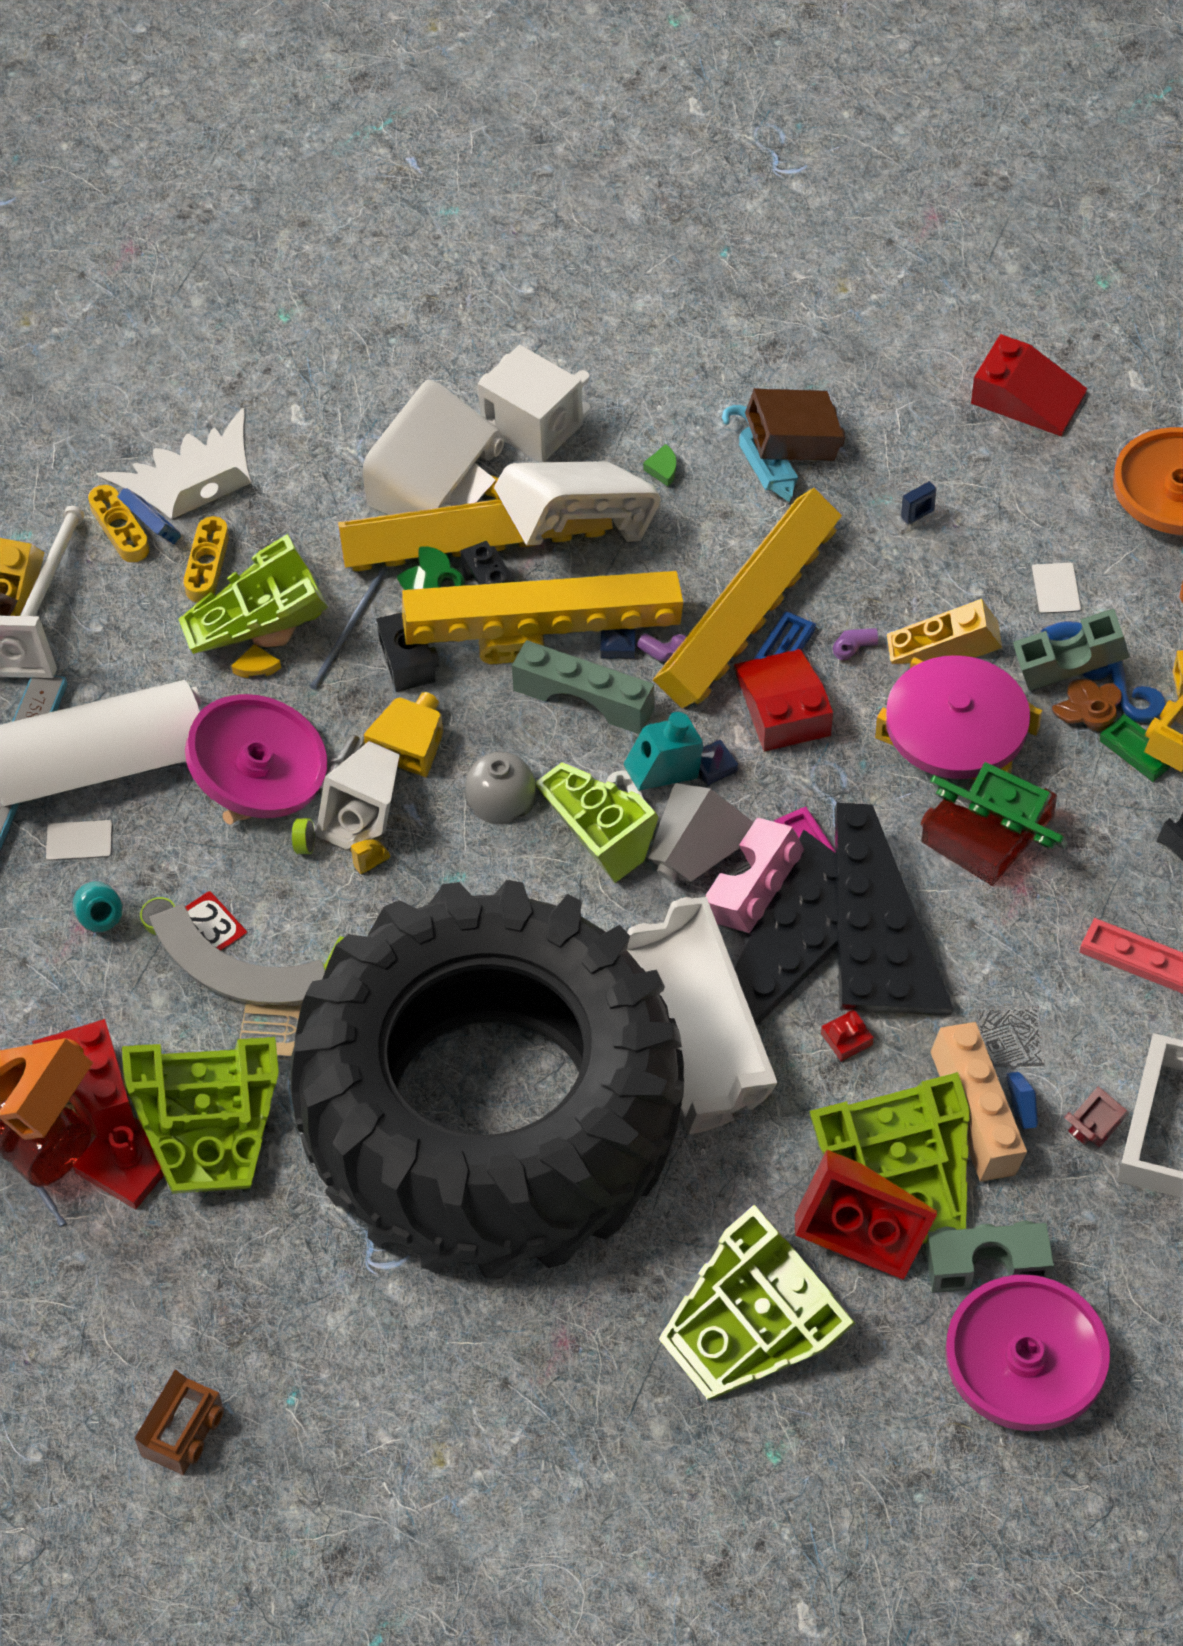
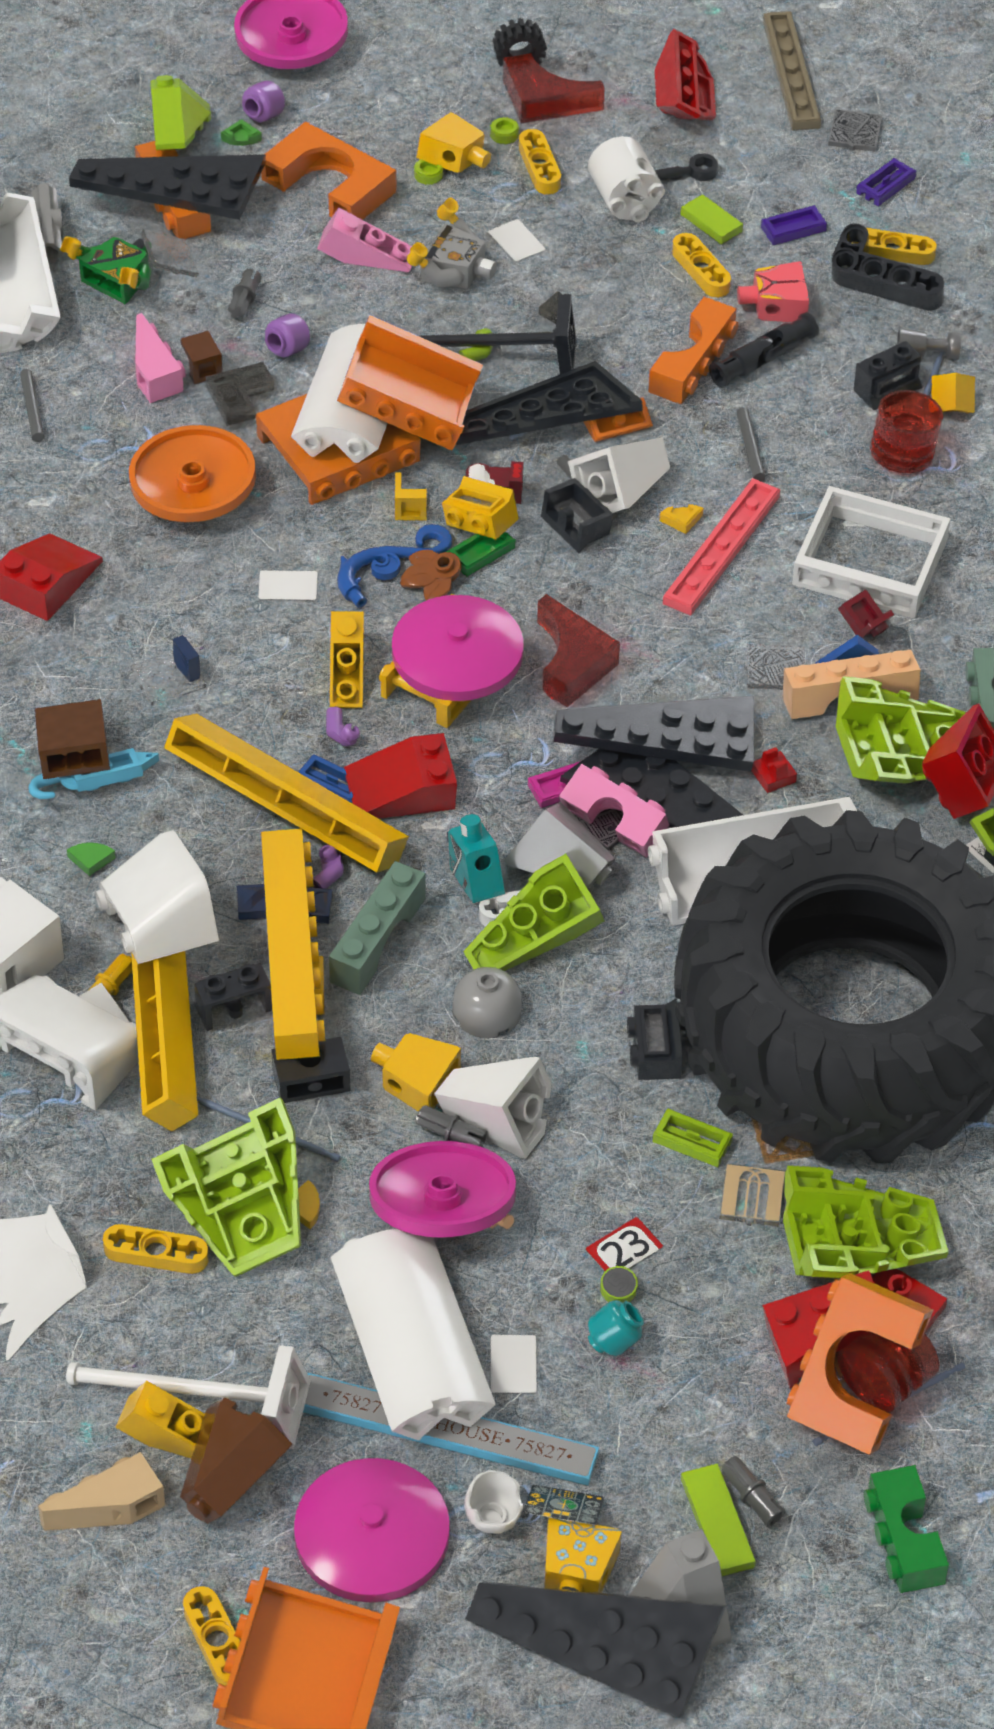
camera: 90 degrees left, 5 degrees down
yellow beam [88,485,149,562] -> none
blue tile [117,488,182,544] -> none
light grey tile [149,904,325,1006] -> none
lime tile [292,818,315,854] -> none
yellow tile [351,839,391,874] -> none
green plate [397,546,465,590] -> none
green bracket [930,762,1068,850] -> none
sand green arch [1013,608,1130,691] -> none

